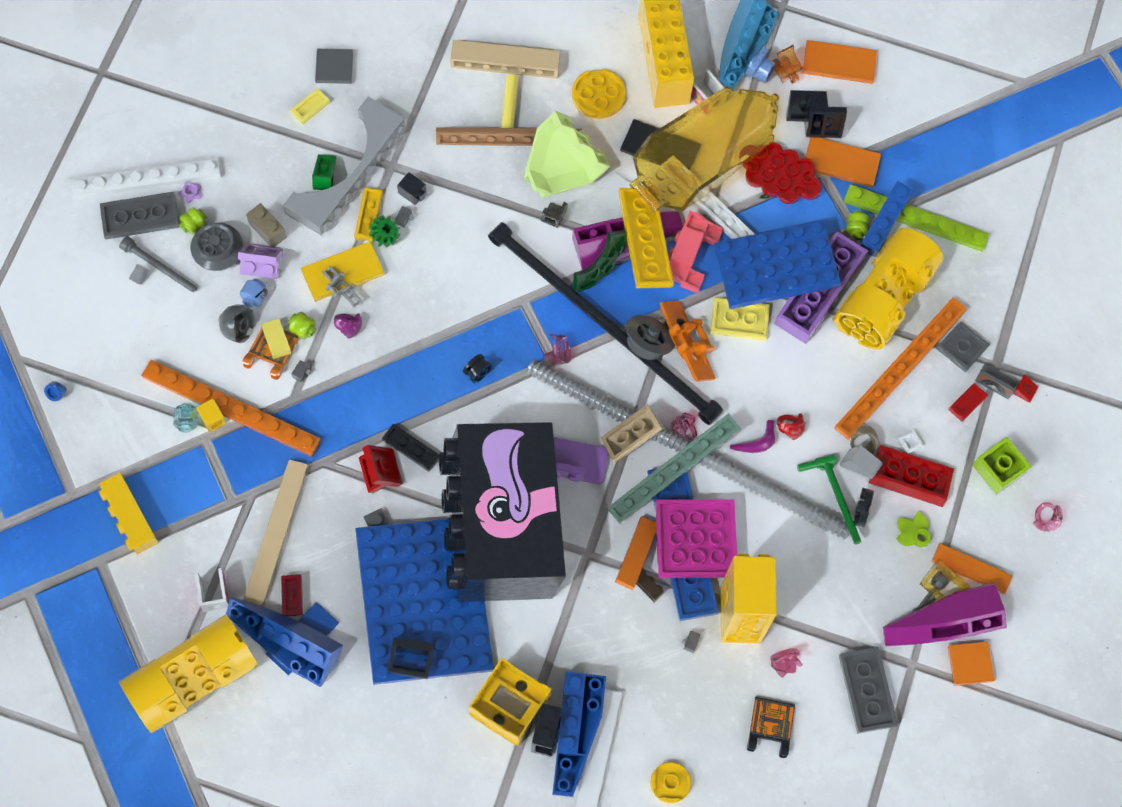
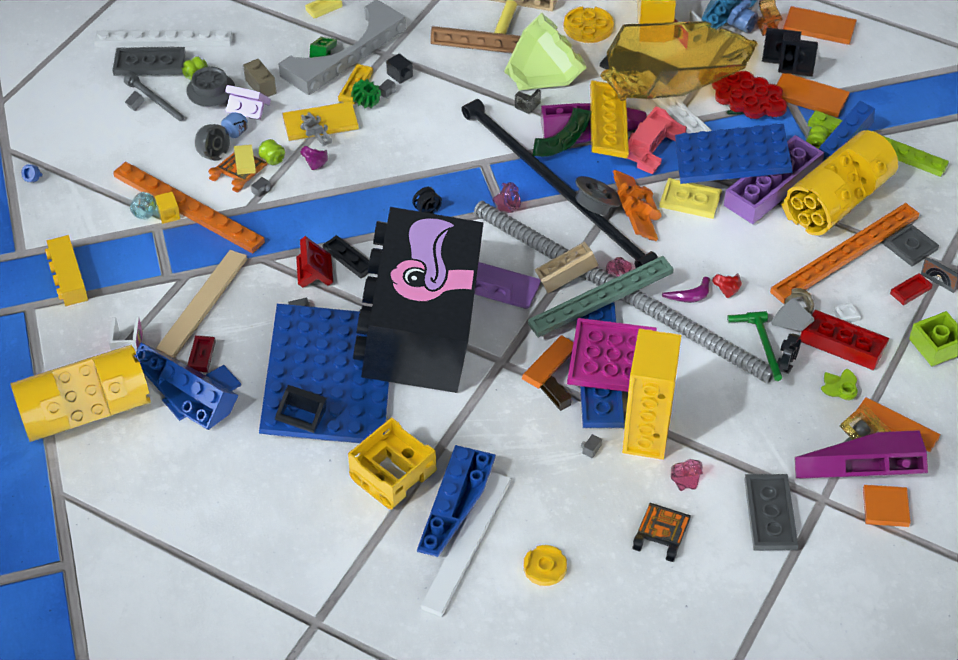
camera: 15 degrees right, 20 degrees down
lavender plate [178,182,202,204] -> none
black panel [531,703,562,757] -> none

